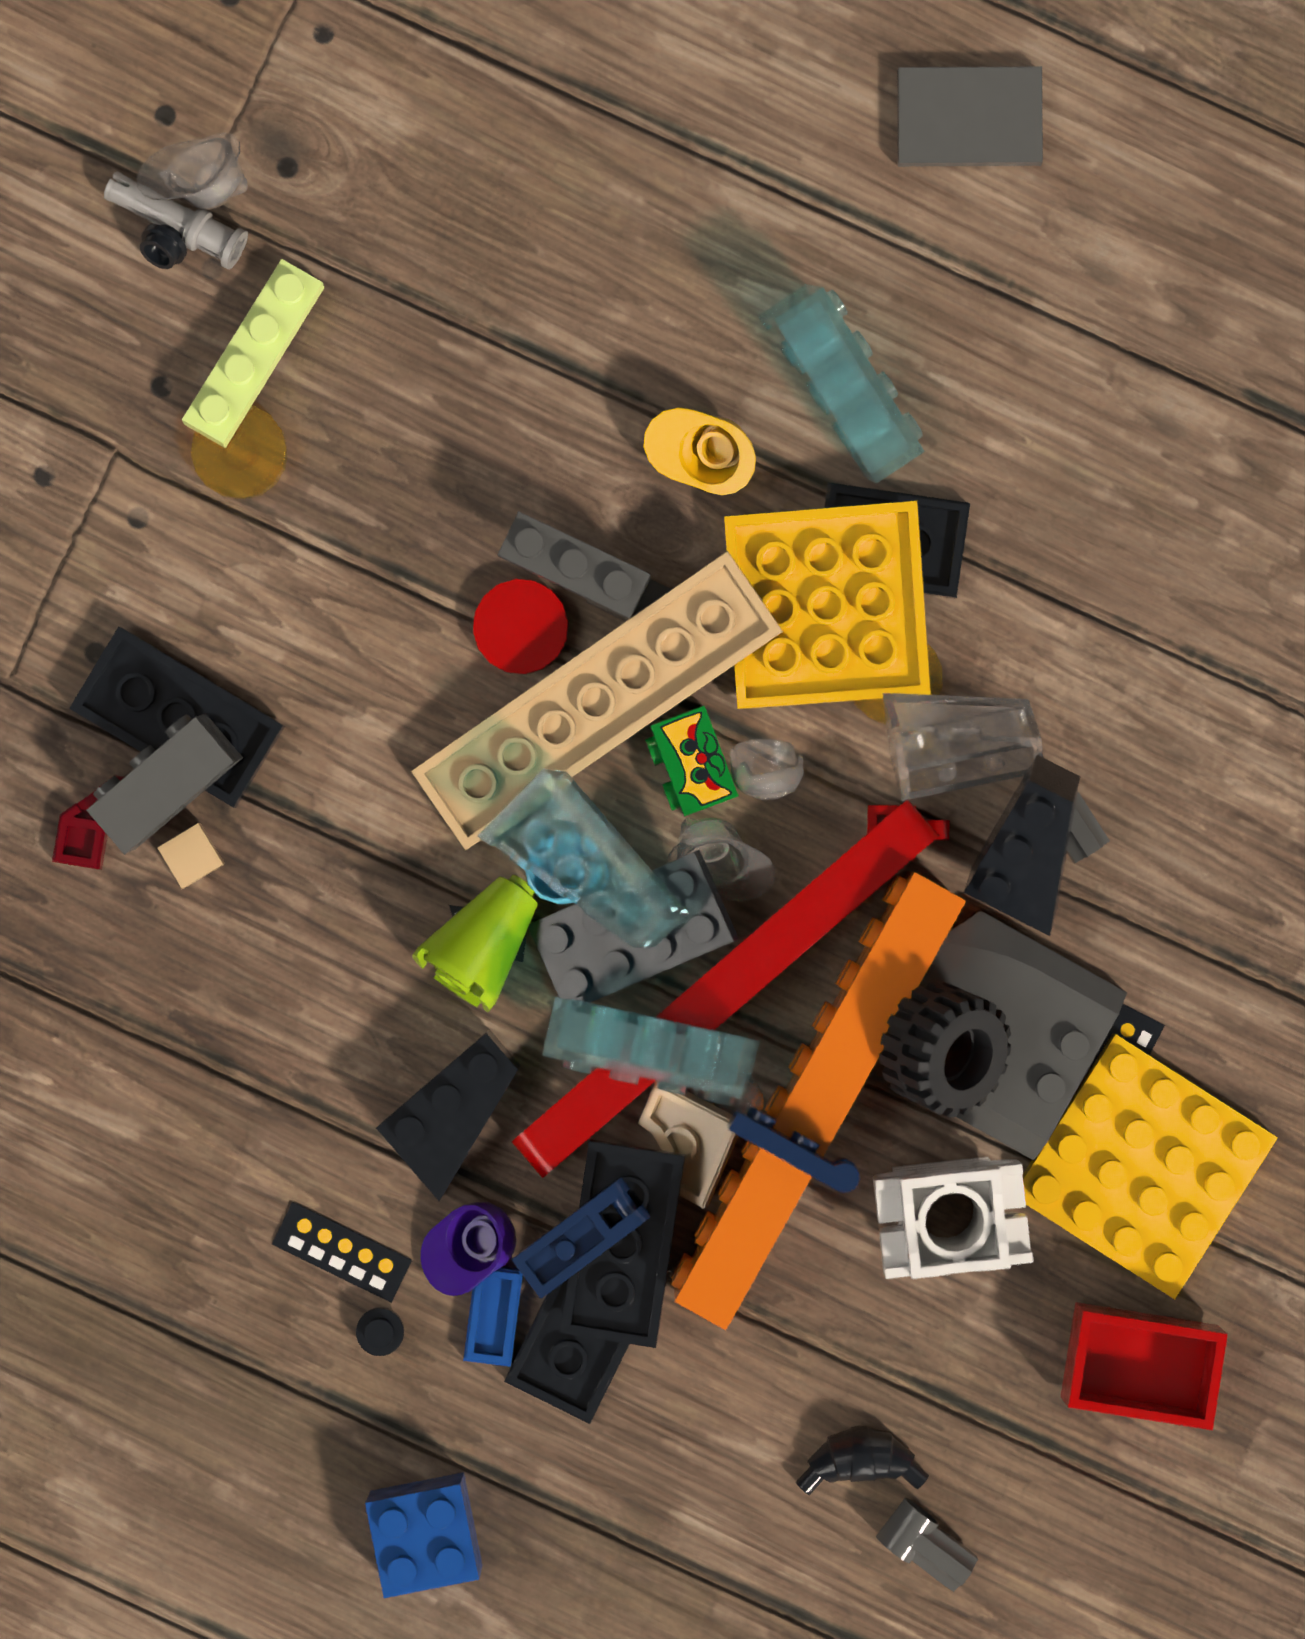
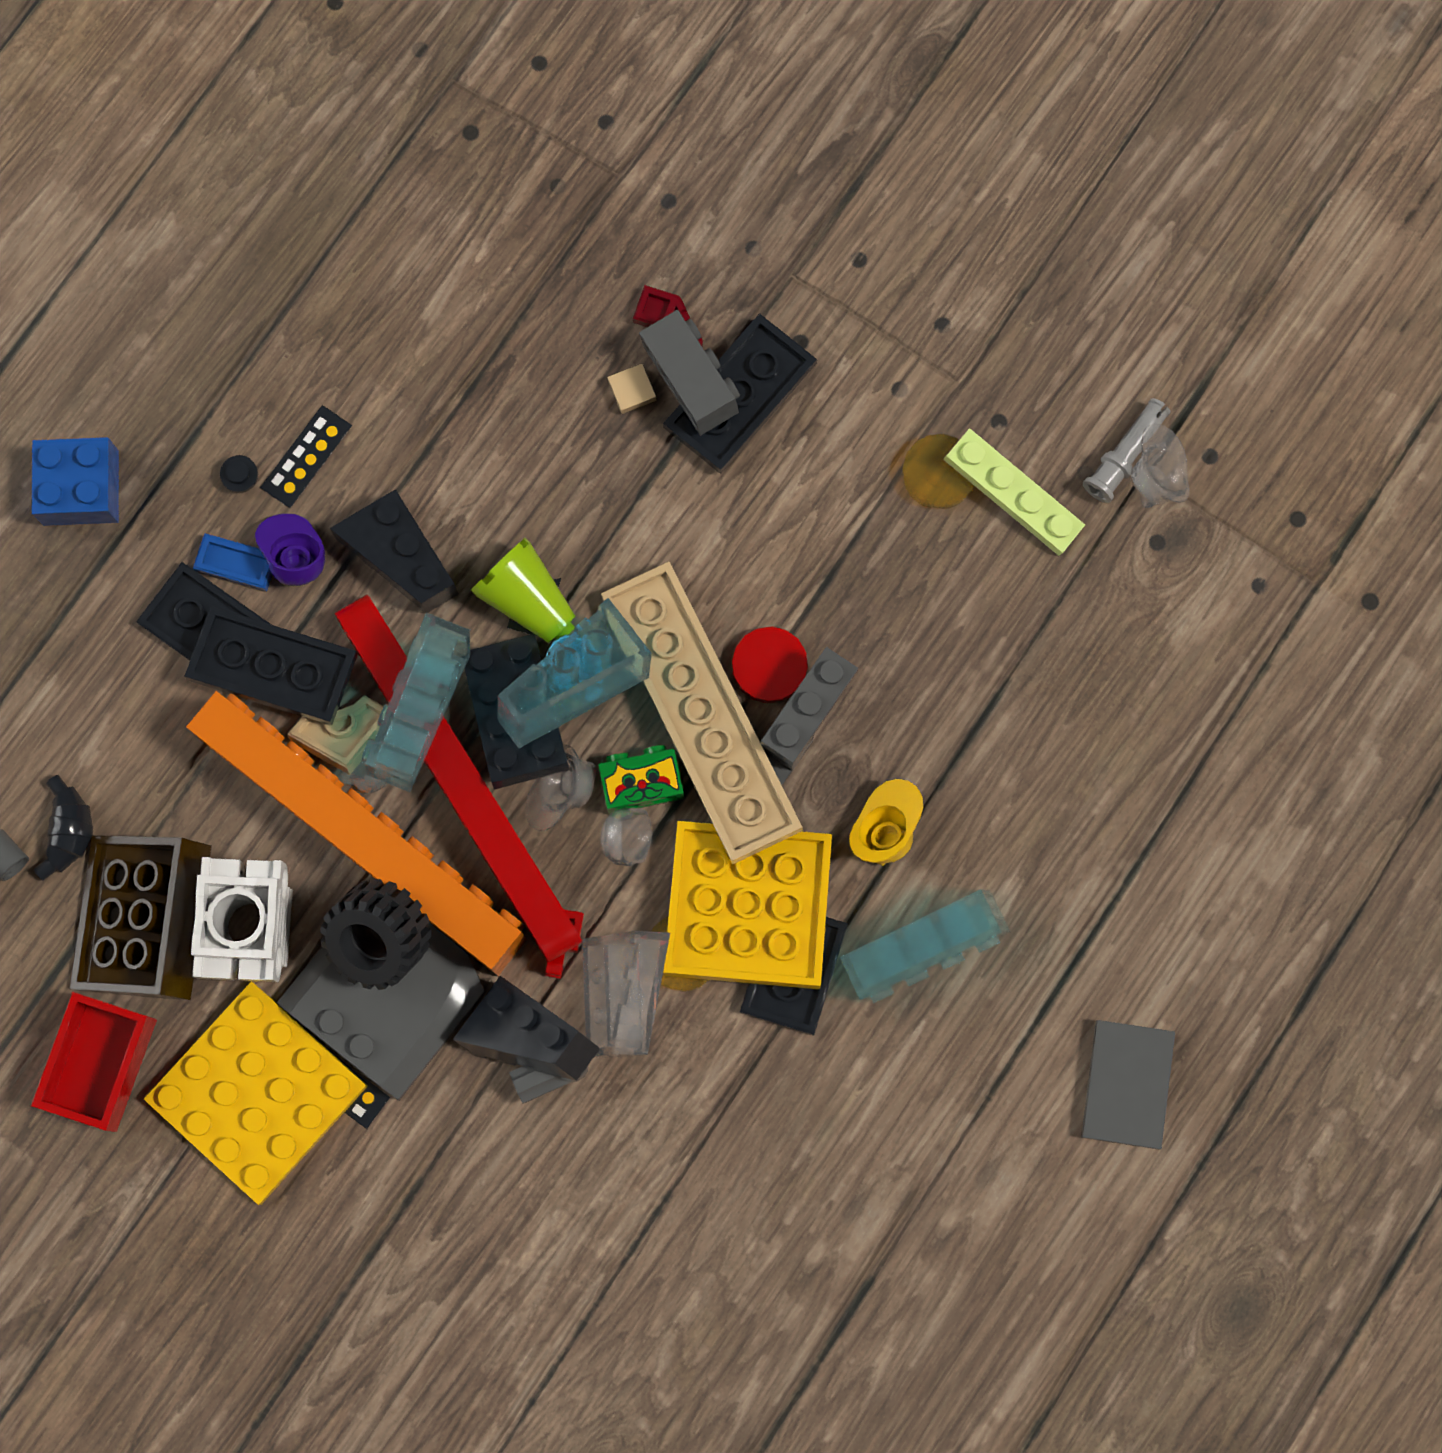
camera: 105 degrees right, 10 degrees down
black plate [140,224,187,269] -> none
dark blue plate [512,1177,651,1299] -> none
dark blue plate [728,1106,860,1193] -> none
none -> dark brown slope [70,836,212,1000]

